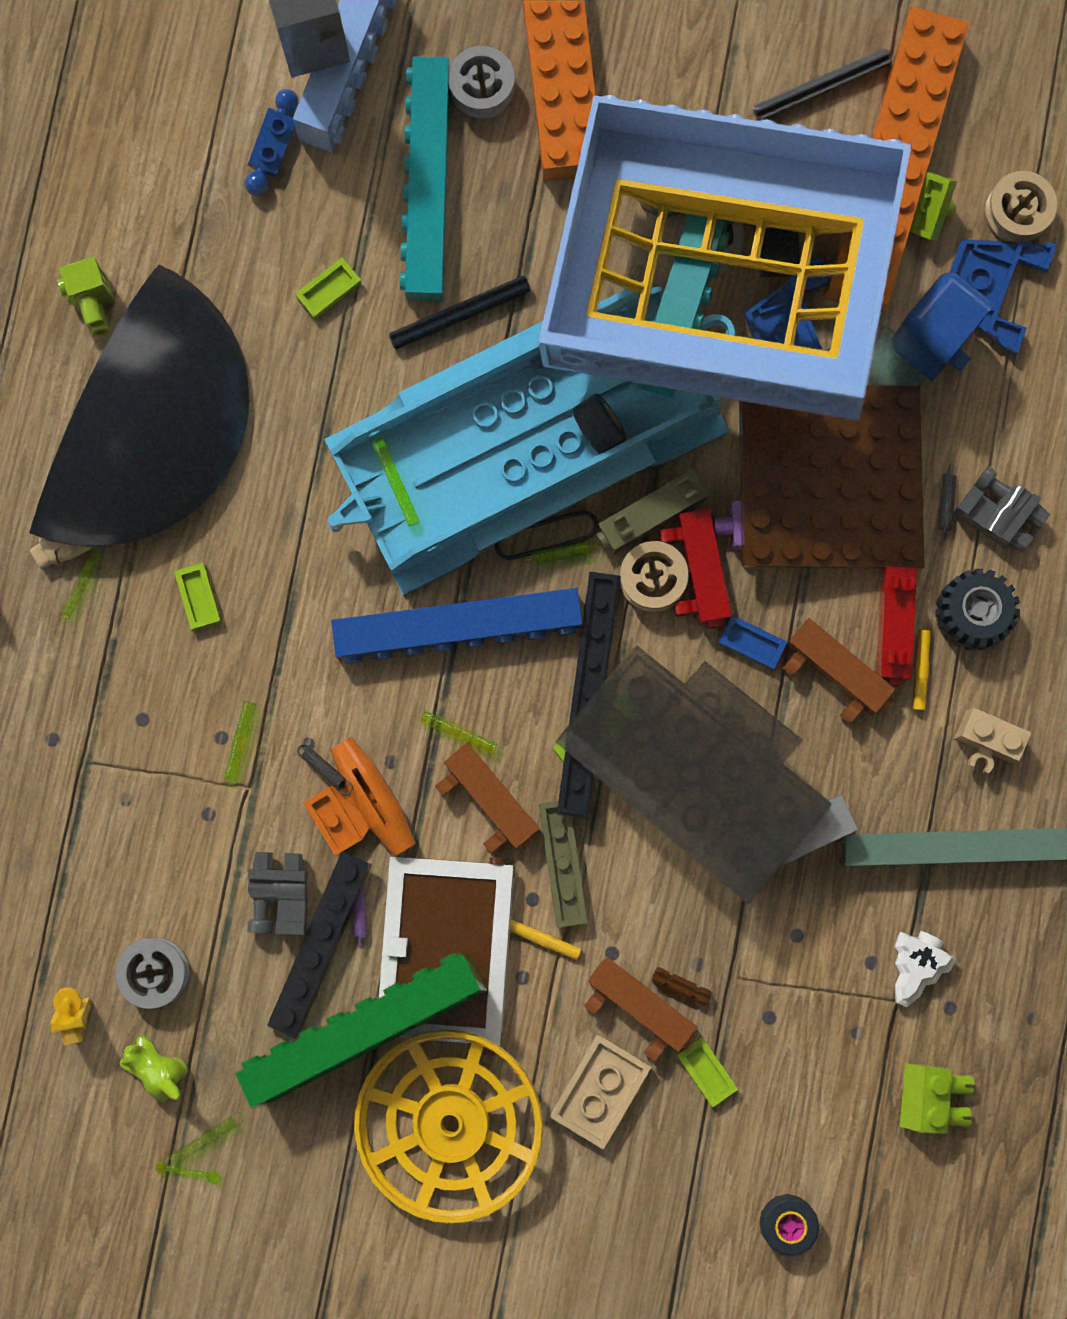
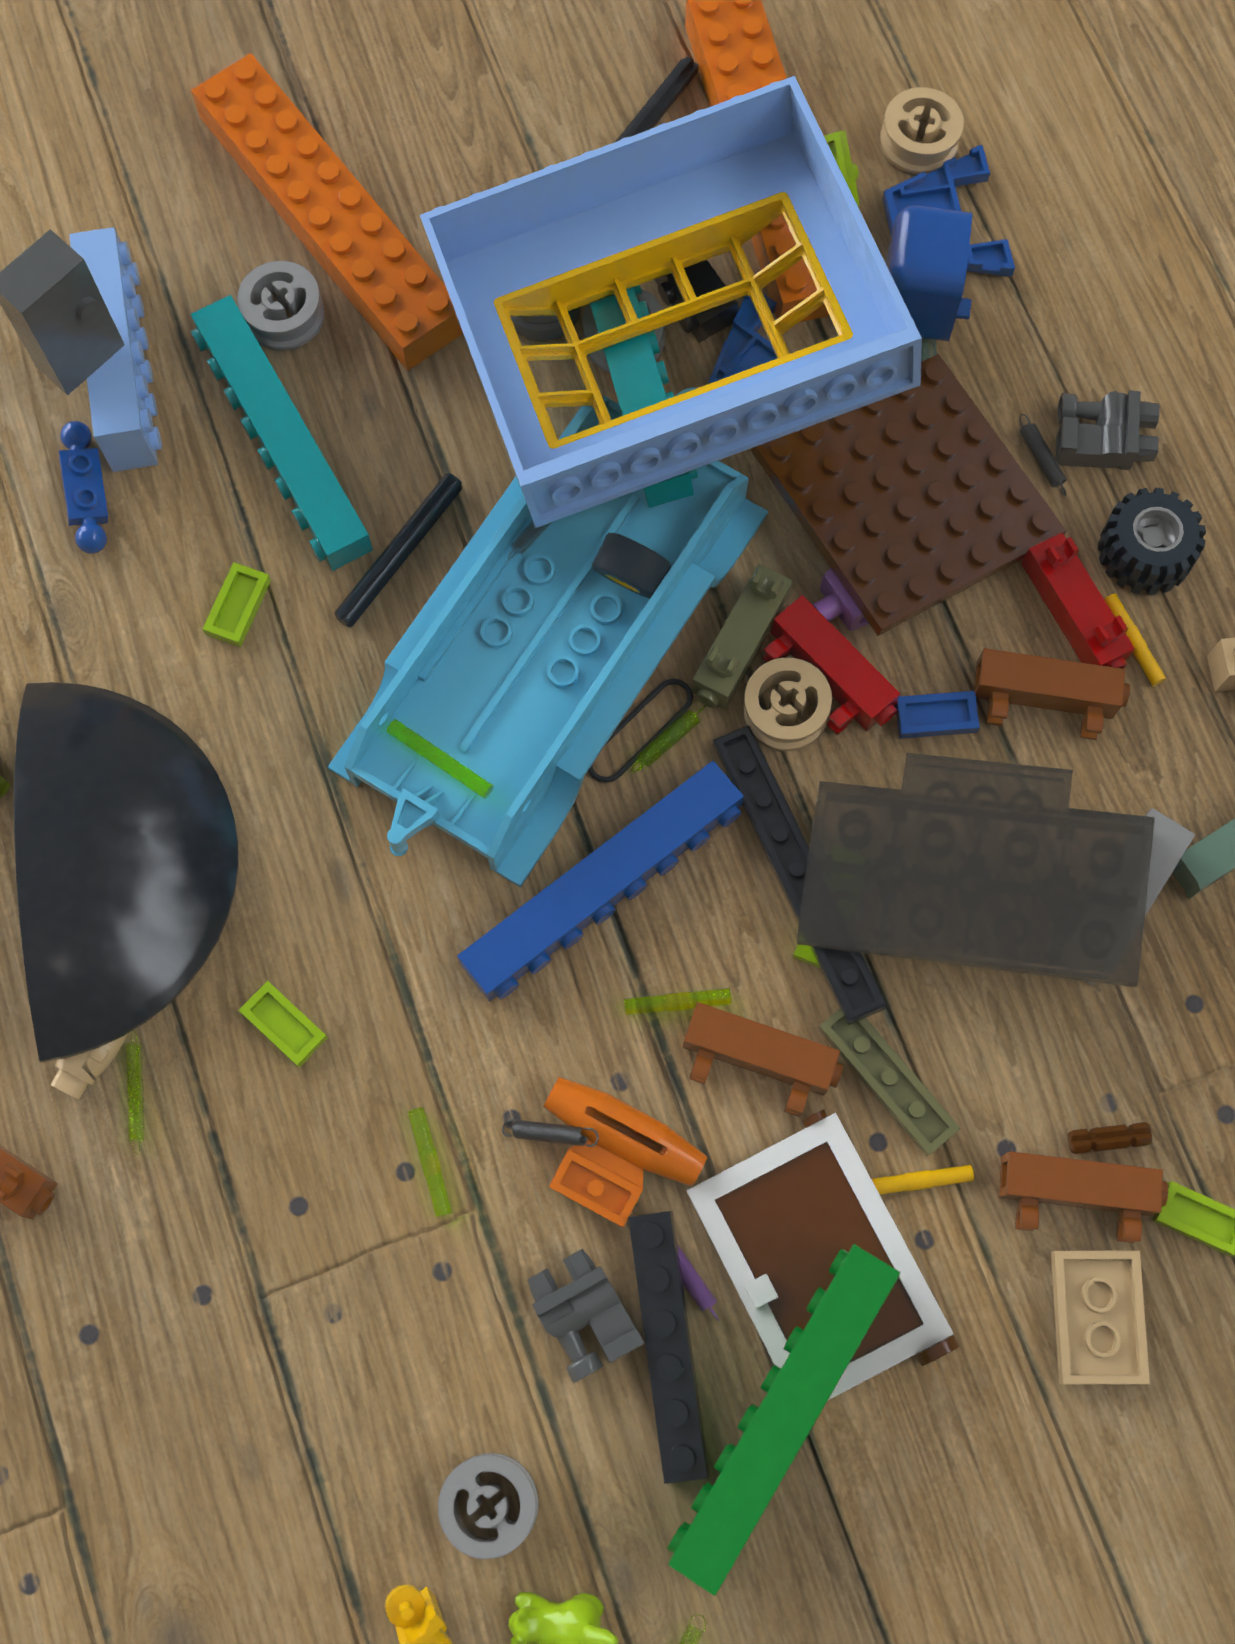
camera: 30 degrees left, 10 degrees down
yellow dish [354,1030,543,1223] -> none

